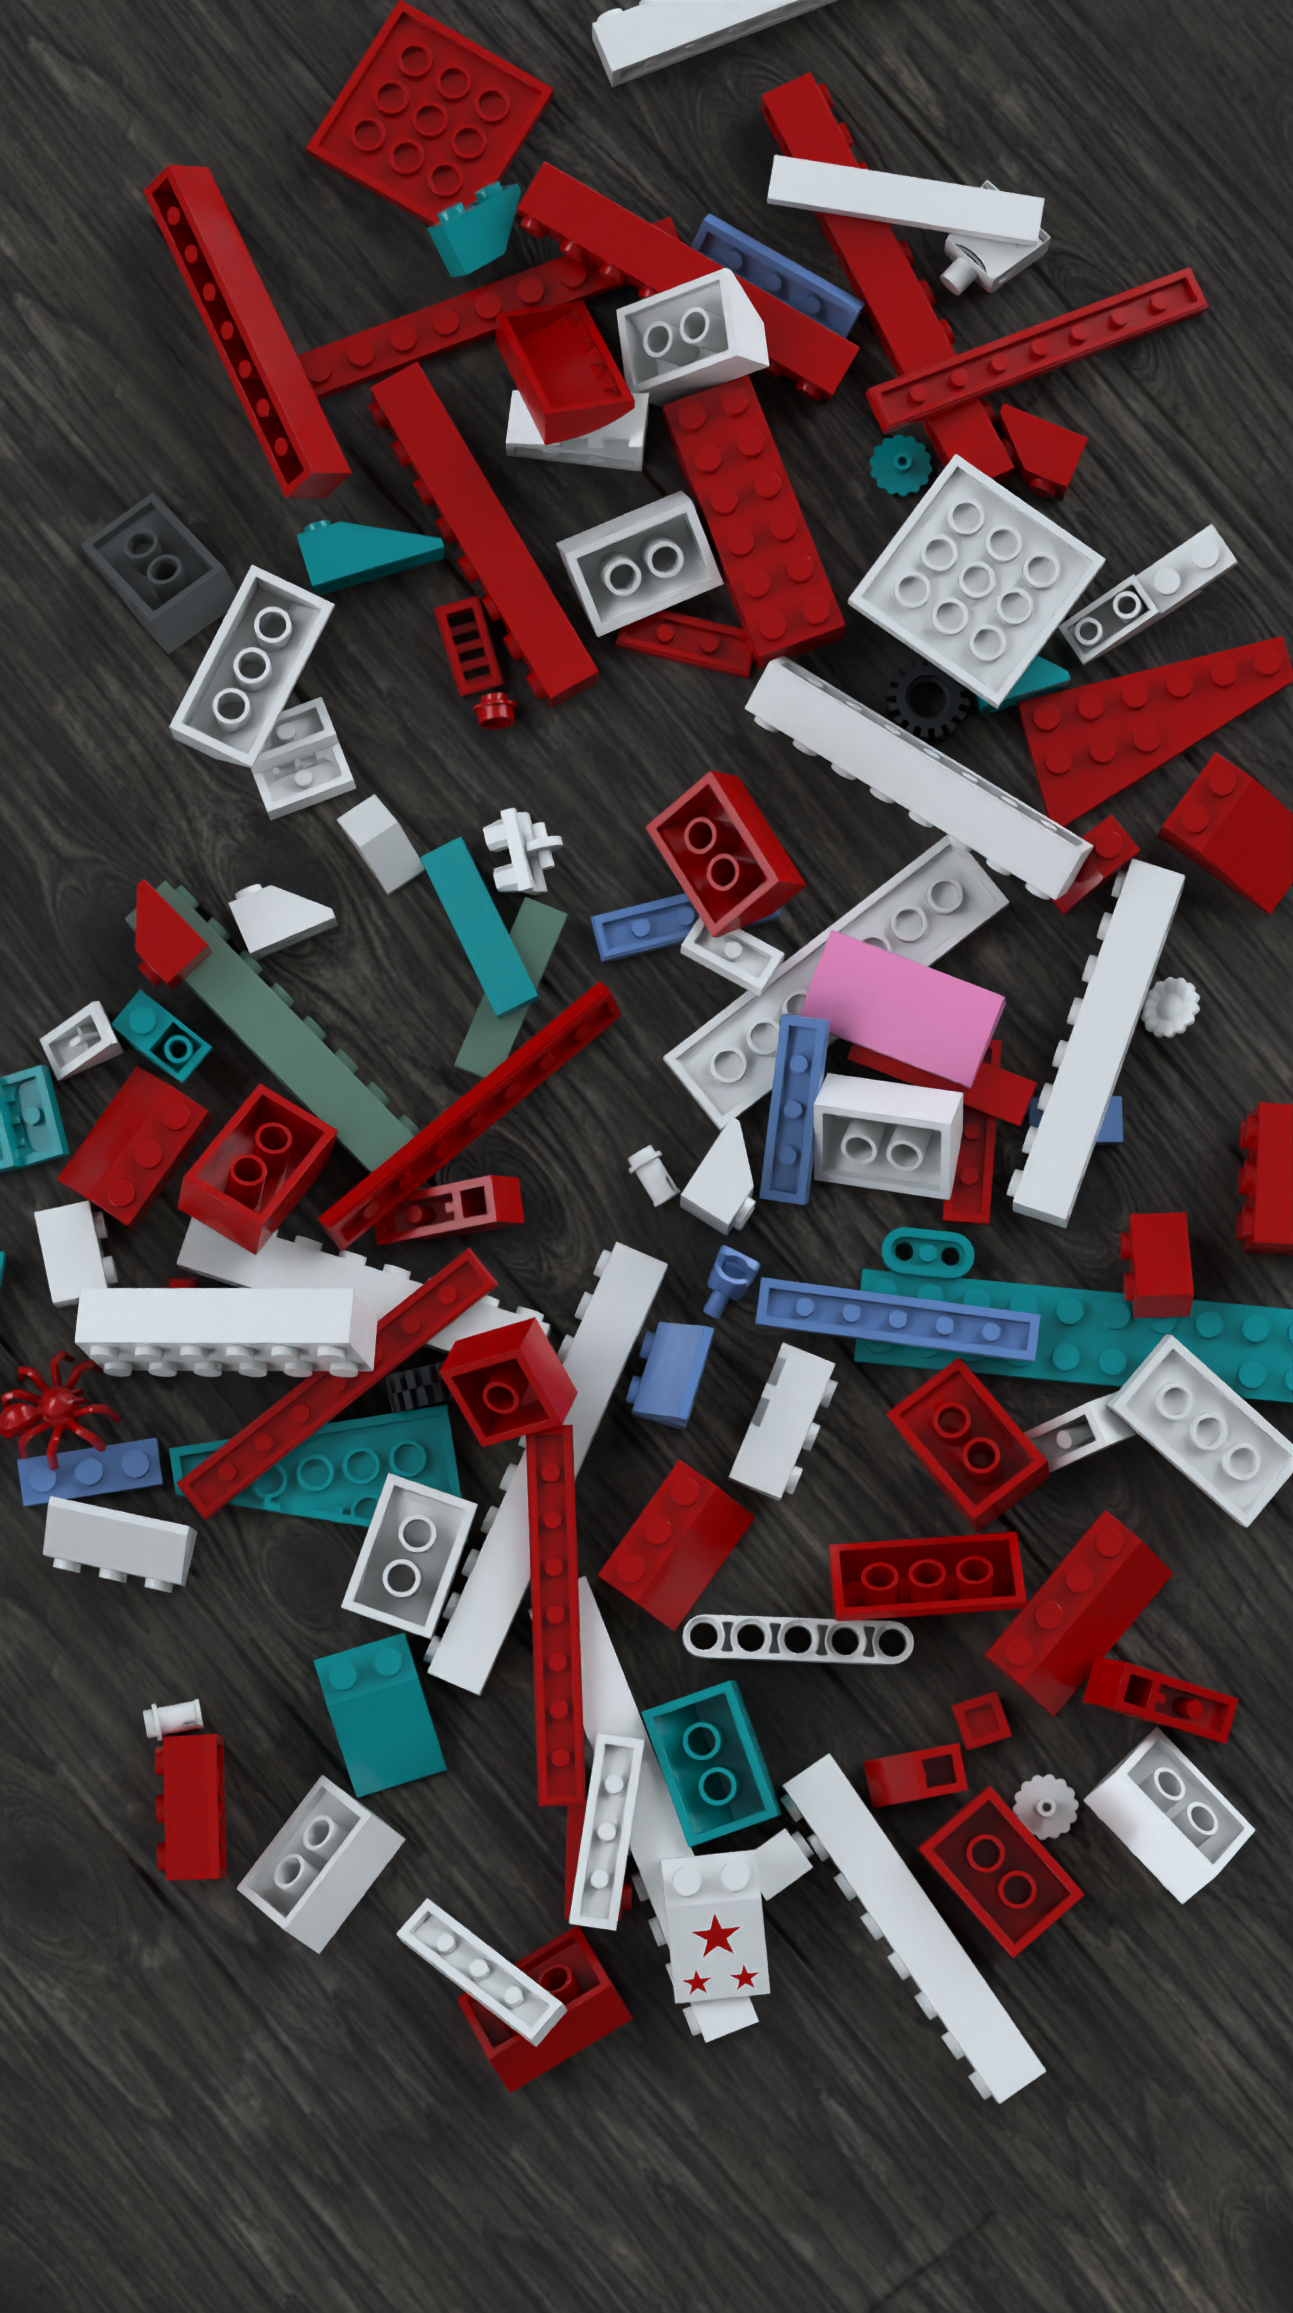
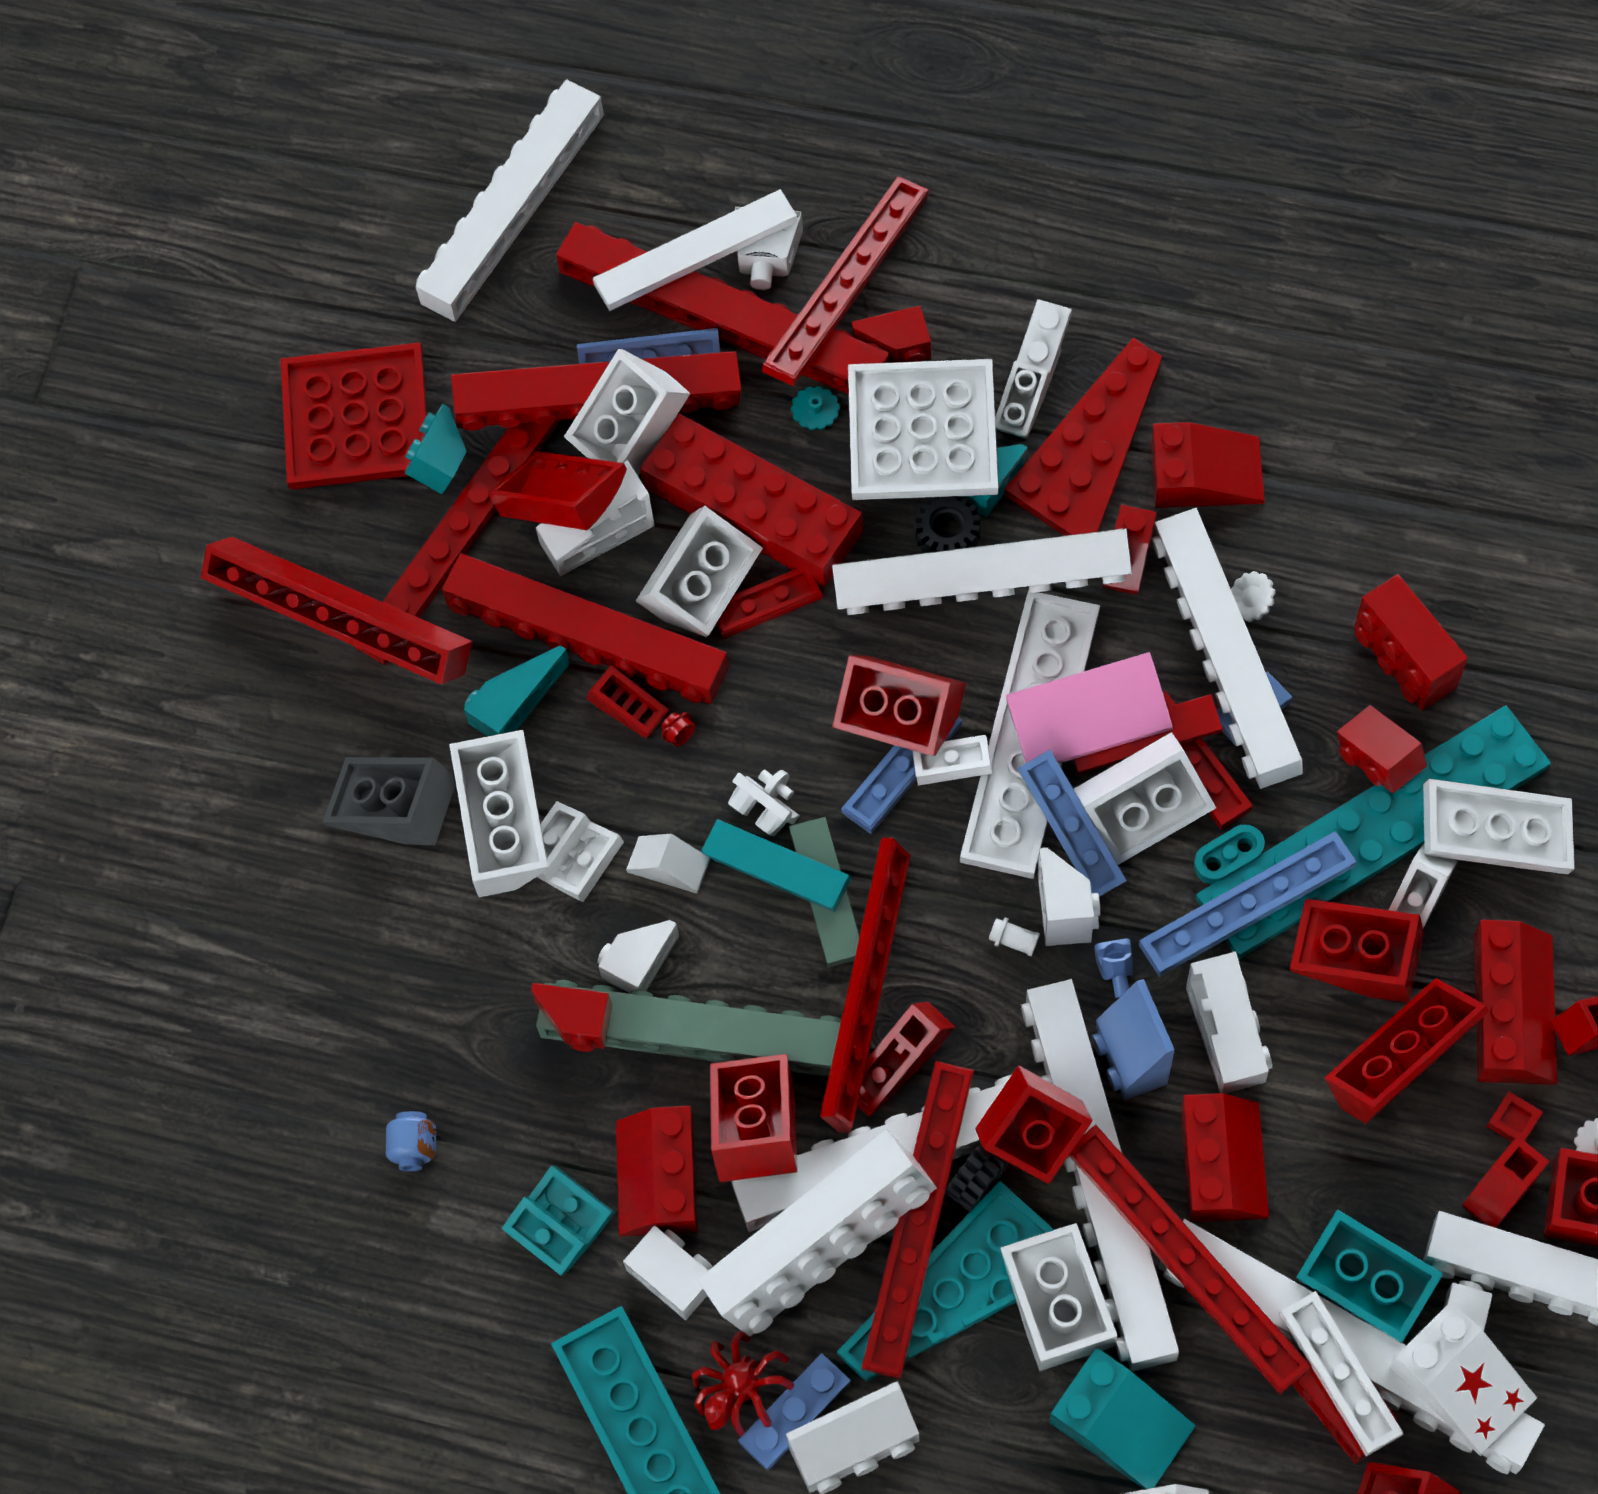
camera: 30 degrees left, 15 degrees down
white slope [39,1000,124,1081] -> none
teal slope [111,989,213,1084] -> none
white beam [682,1614,914,1665] -> none

